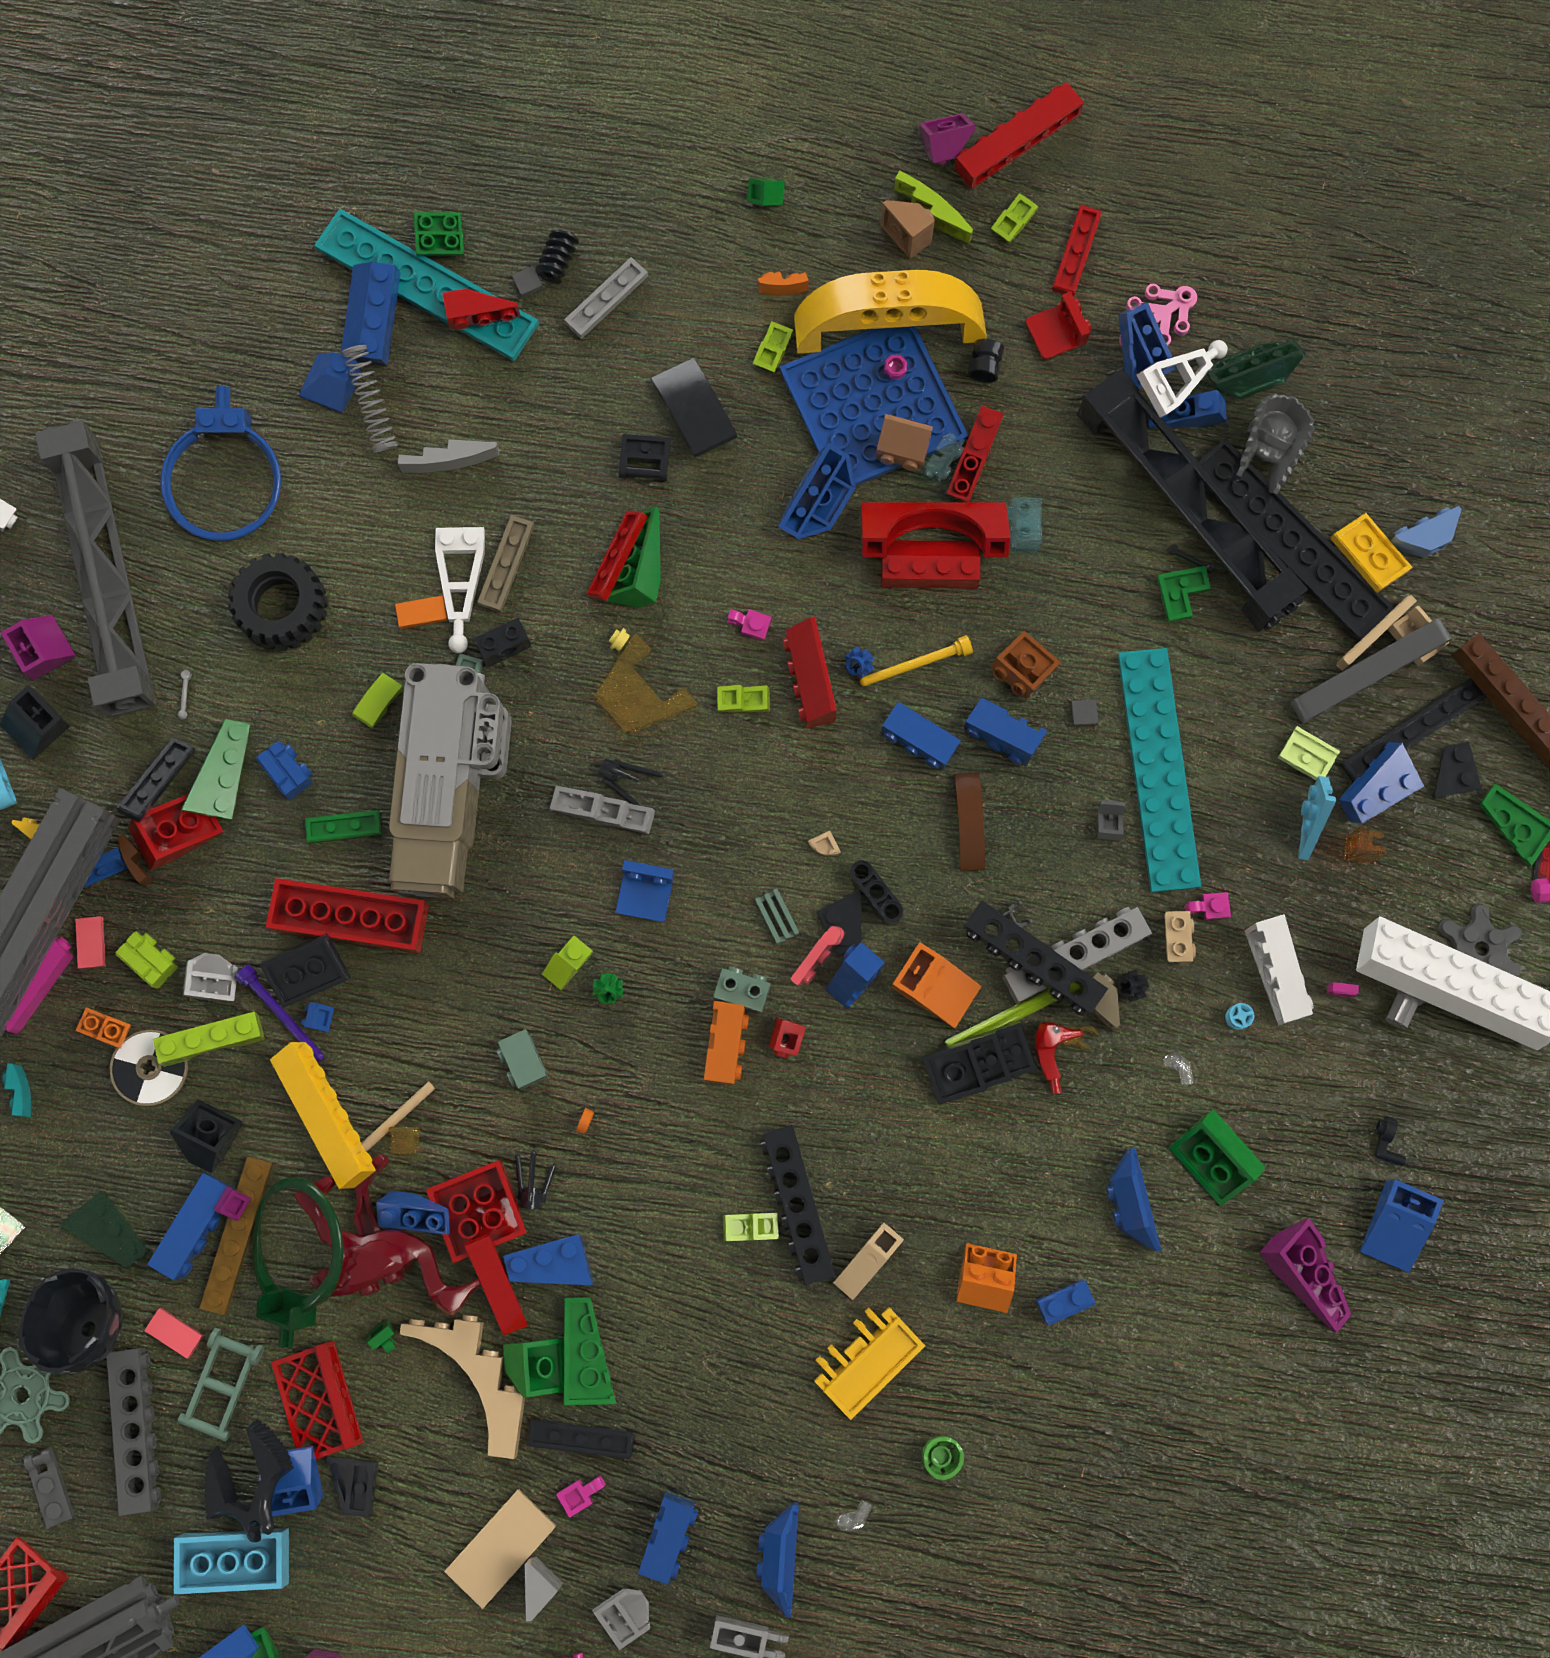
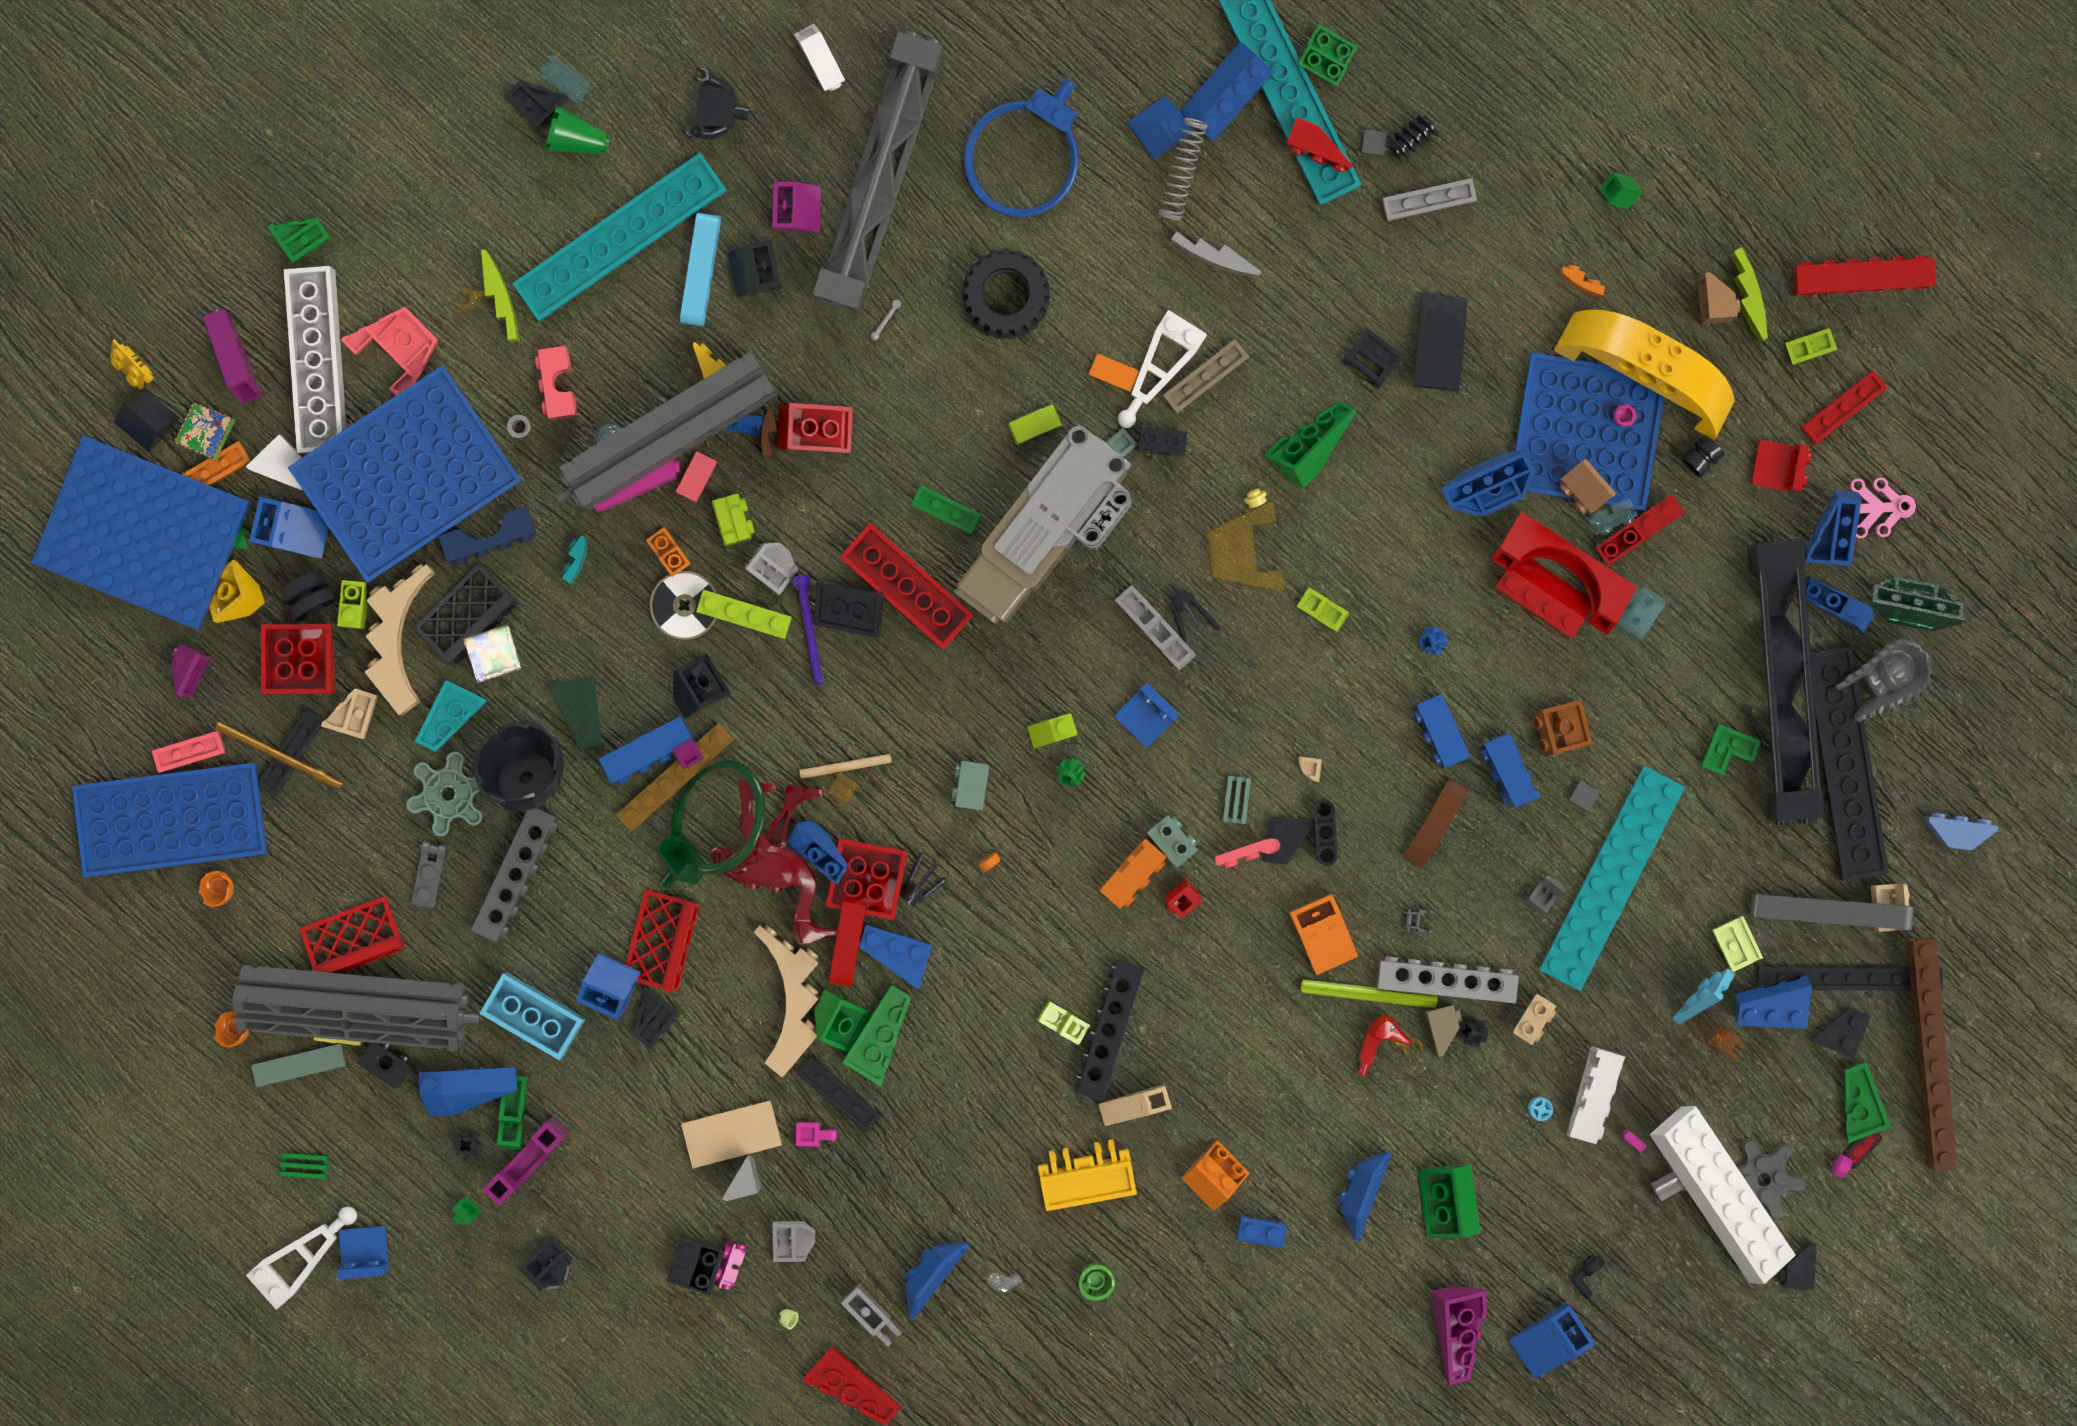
camera: 35 degrees right, 10 degrees up
black tile [117,737,195,823] -> none
coral tile [144,1308,204,1359] -> none
sand green piece [177,1328,264,1442] -> none
wing [180,719,250,821] -> none
black piece [205,1420,294,1543] -> none
blue brick [256,741,313,800] -> none
yellow brick [270,1042,376,1189] -> none
blue tile [301,1002,334,1032] -> none
green tile [366,1318,396,1353] -> none
red tile [586,511,648,601] -> none
blue wedge [638,1492,698,1585] -> none
dark pink plate [727,609,772,641] -> none
lime slope [753,321,794,373] -> none
red slope [782,617,837,728] -> none
blue wedge [825,942,885,1009] -> none
yellow piece [859,635,973,686] -> none
magenta slope [918,113,975,164] -> none
black slope [922,1020,1037,1105] -> none
black brick [962,900,1108,1016] -> none
white plate [1137,340,1228,417] -> none
clear arm [1164,1052,1194,1086] -> none
dark pink plate [1185,892,1231,920] -> none
yellow tile [1330,513,1413,593] -> none
tan tile [1336,595,1417,671] -> none

